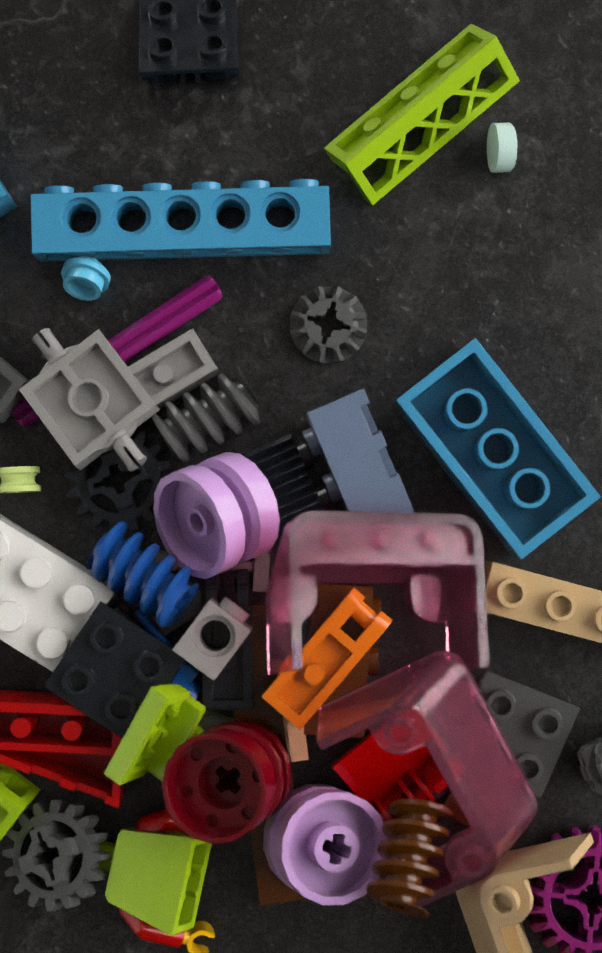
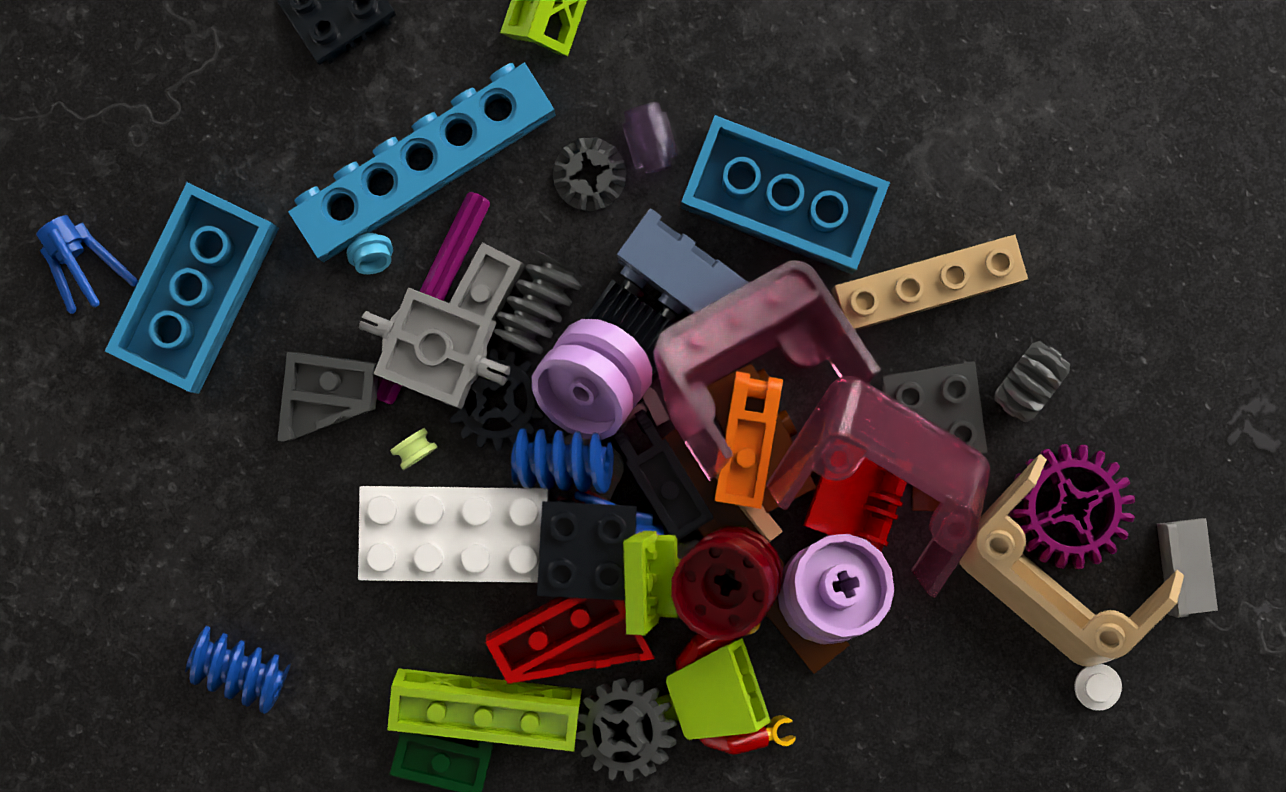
camera: 30 degrees left, 0 degrees up
light grey brick [173,597,252,681] -> none
reddish brown piece [366,799,453,917] -> none
none -> clear purple brick [622,102,679,174]

